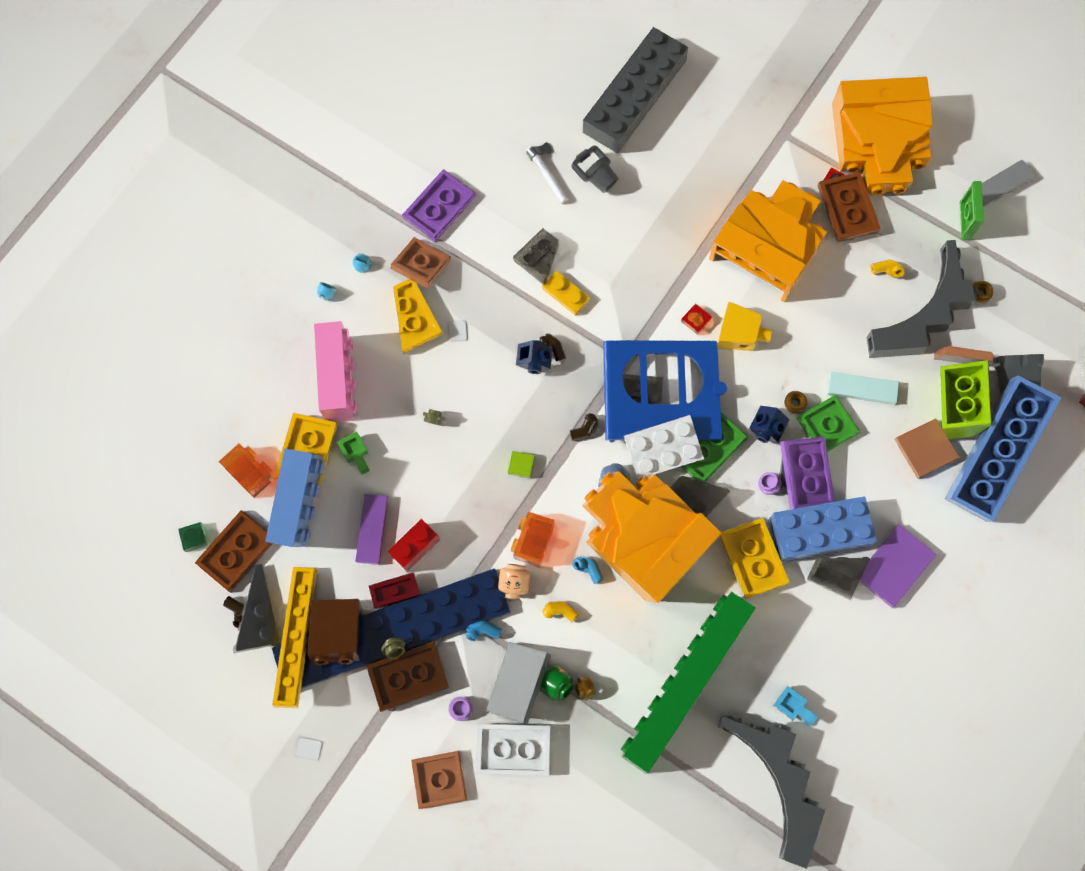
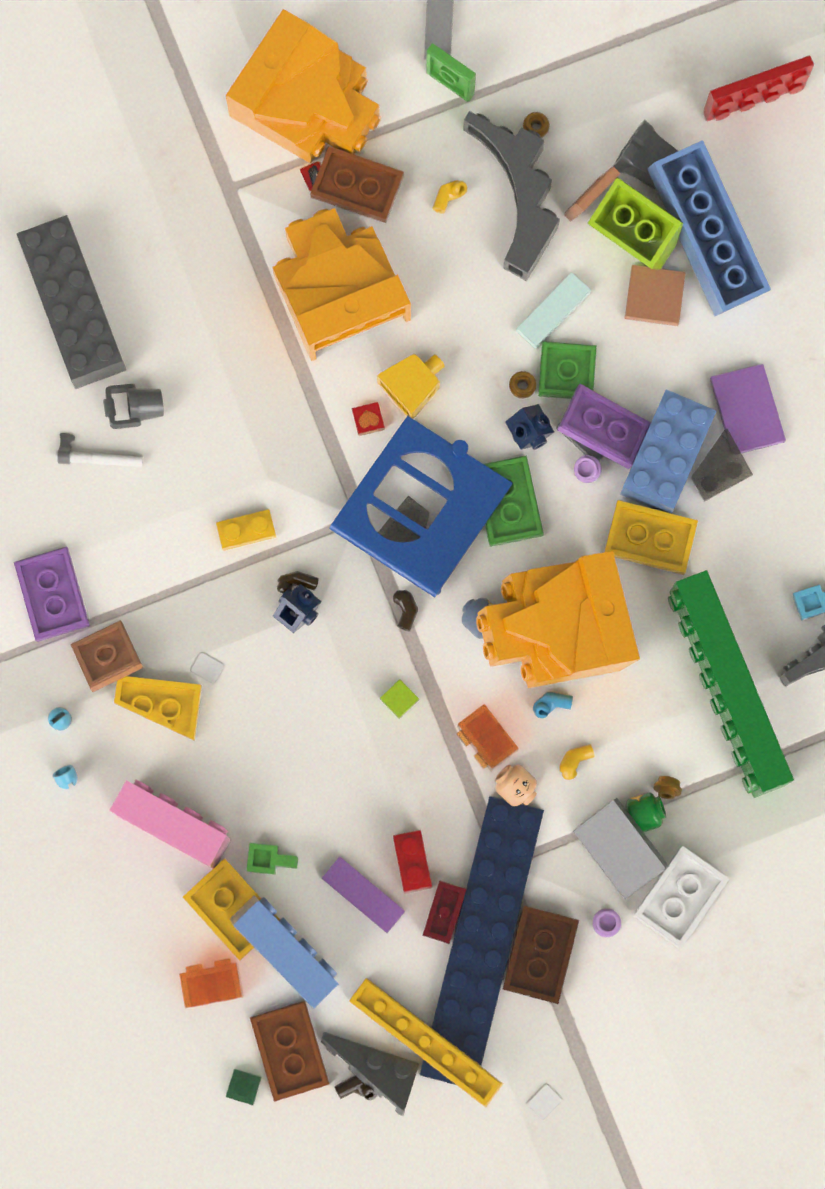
camera: 60 degrees left, 5 degrees up
reddish brown panel [308,599,362,665] -> none
olive plate [381,637,405,659] -> none
nougat tile [411,751,467,809] -> none
olive plate [423,409,445,426] -> none
dark azure arm [466,621,502,641] -> none
clear smoke wing [513,228,559,285] -> none
white plate [624,415,704,480] -> none
clear smoke wing [670,475,730,517] -> none

